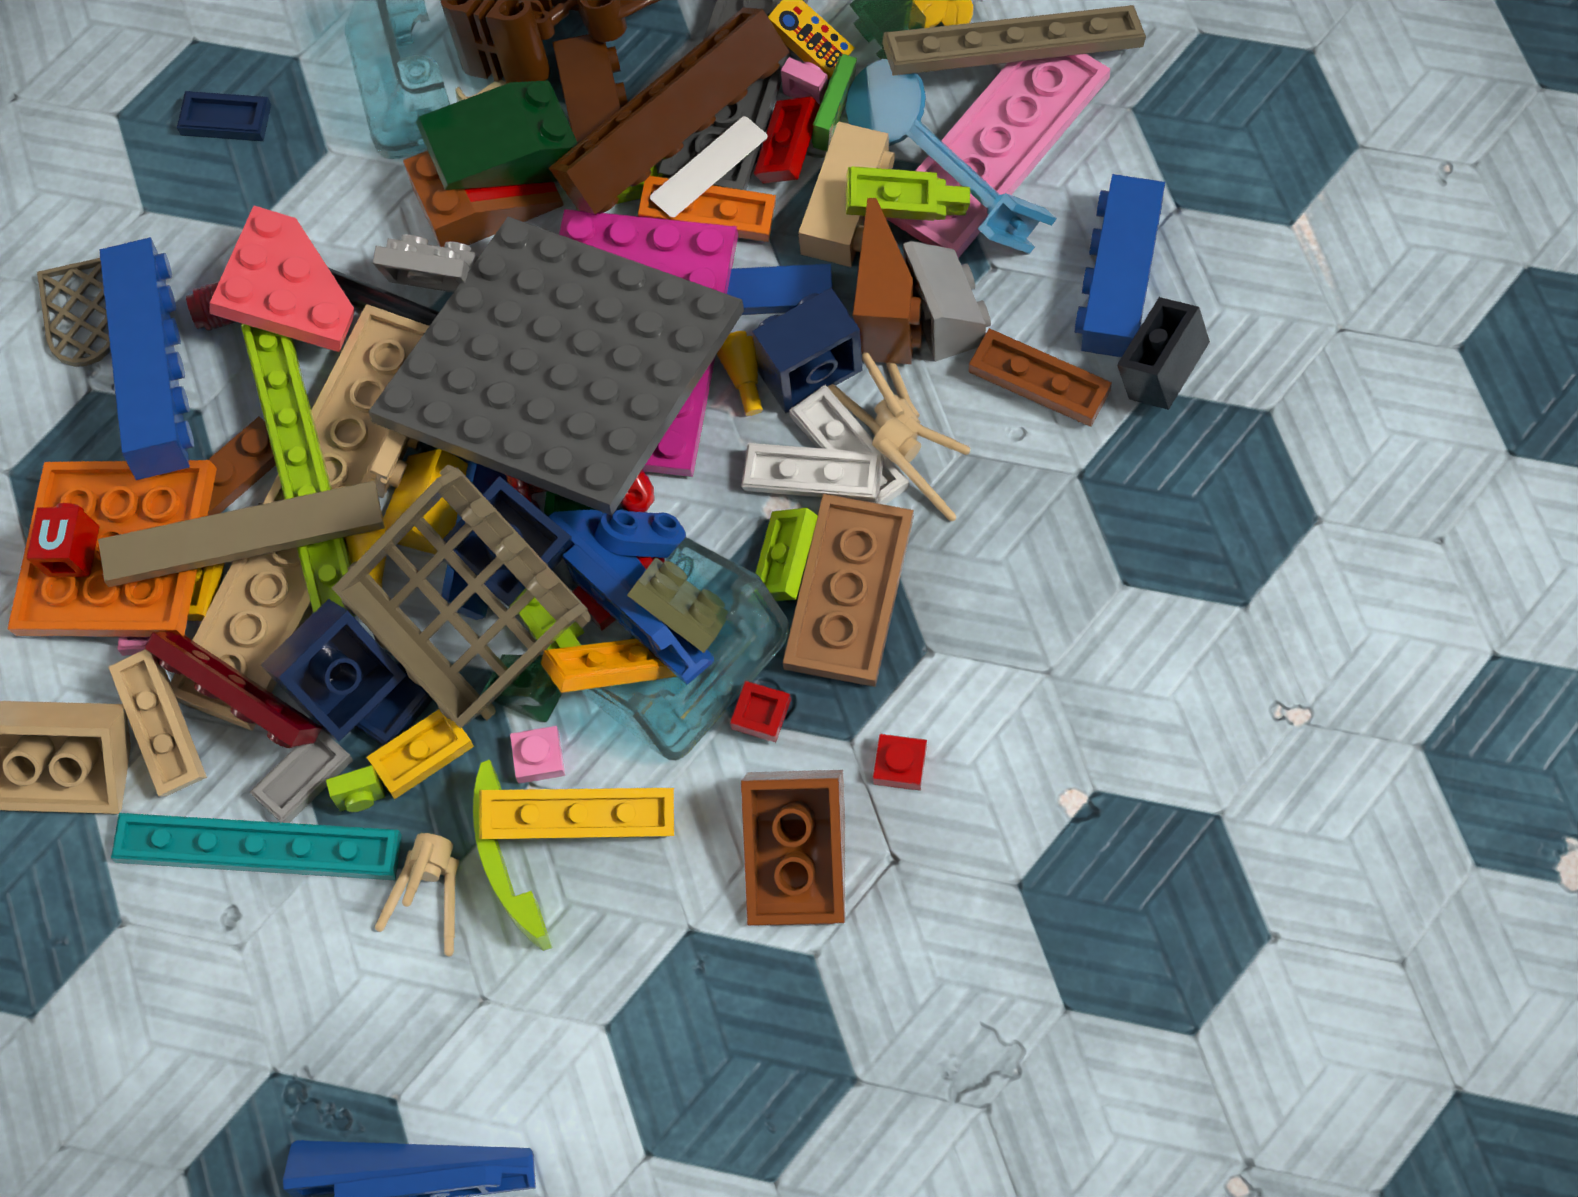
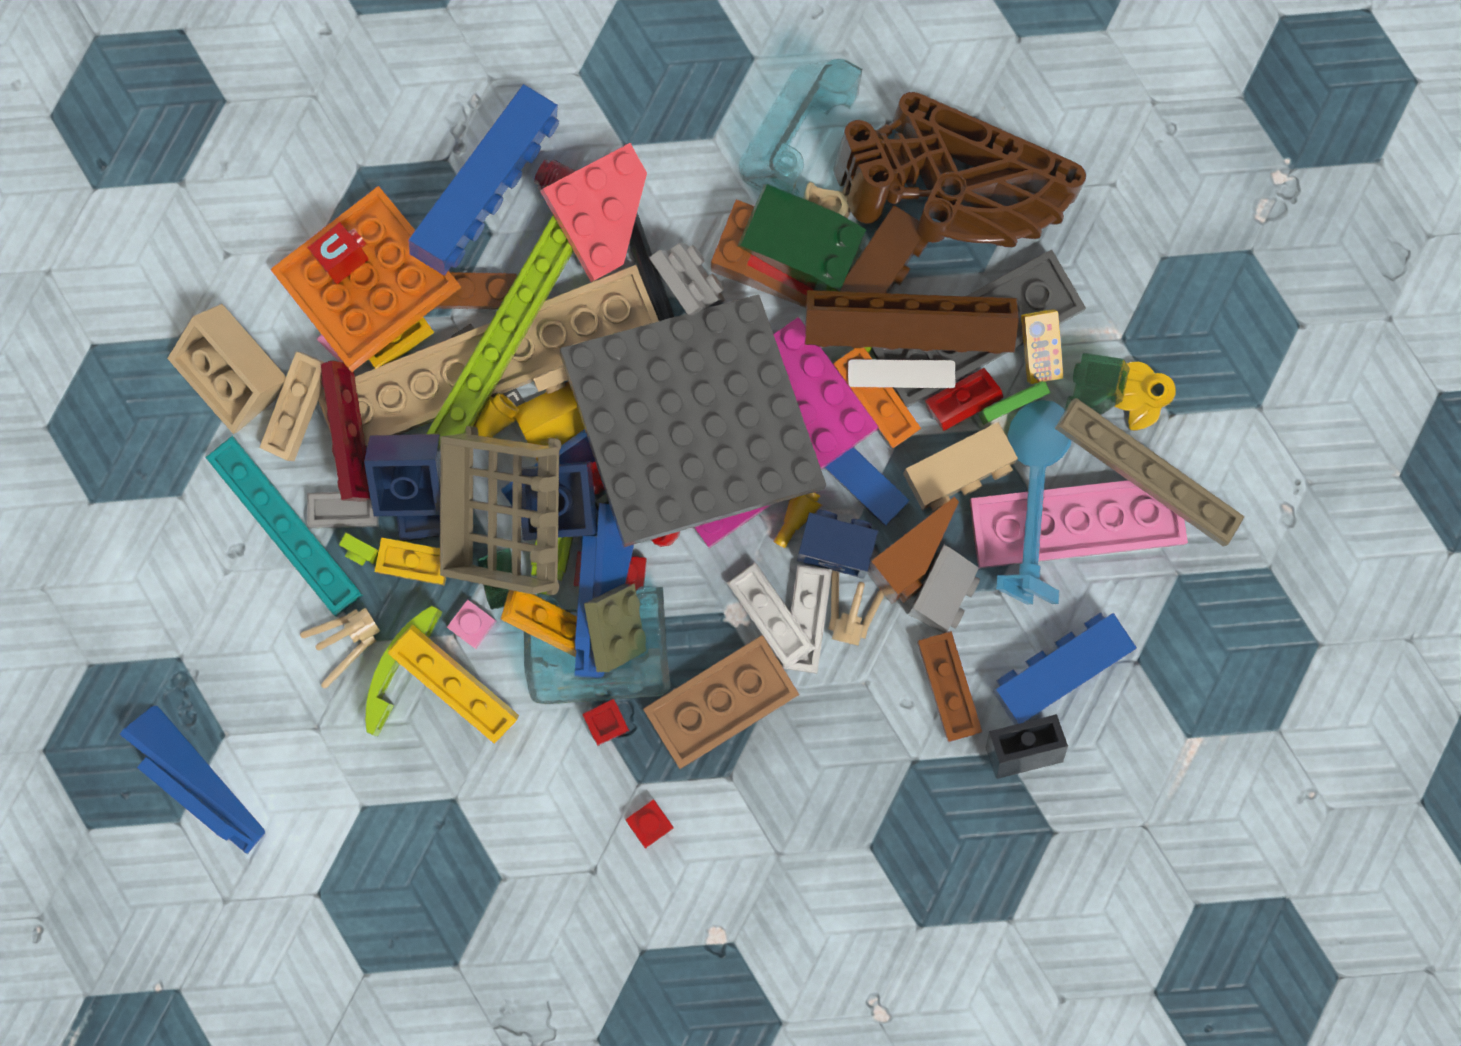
camera: 40 degrees right, 15 degrees up
dark tan window [37,258,111,367] -> none
dark tan tile [98,481,385,587] -> none
dark blue tile [177,91,271,142] -> none
blue plate [595,510,686,558] -> none
dark orange slope [741,770,845,925] -> none
lime plate [750,507,818,602] -> none
bright pink plate [781,57,828,106] -> none
lime hinge [846,166,970,221] -> none
tan plant [872,417,970,521] -> none

